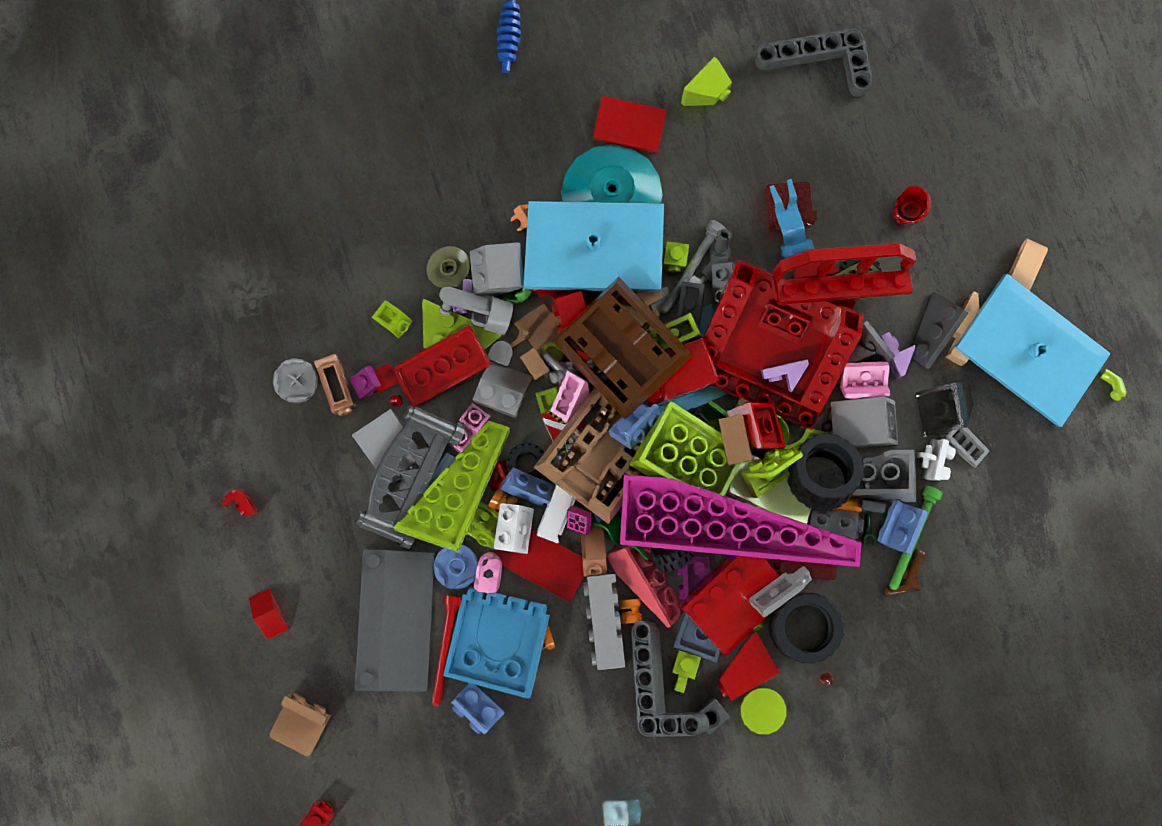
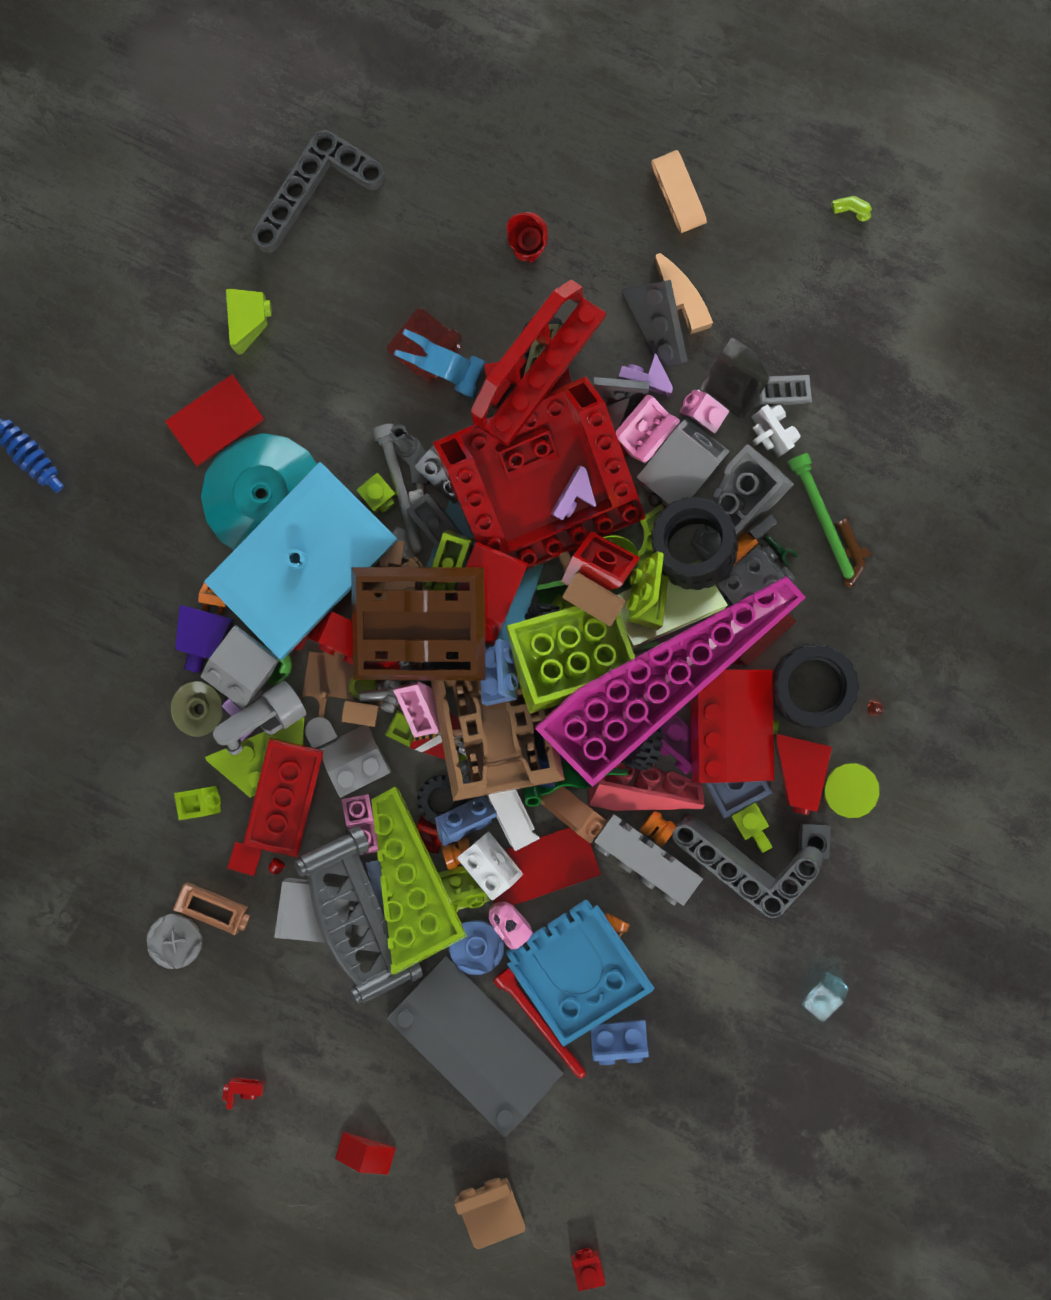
camera: 45 degrees left, 5 degrees up
magenta bracket [350,366,381,399] -> none
dark pink tile [566,506,592,535] -> none
light grey hinge [749,566,812,618] -> none
medium blue bracket [877,499,928,555] -> none
medium azure piece [954,274,1111,427] -> none
none -> dark purple torso [175,605,235,673]
none -> bright pink bracket [680,390,729,434]

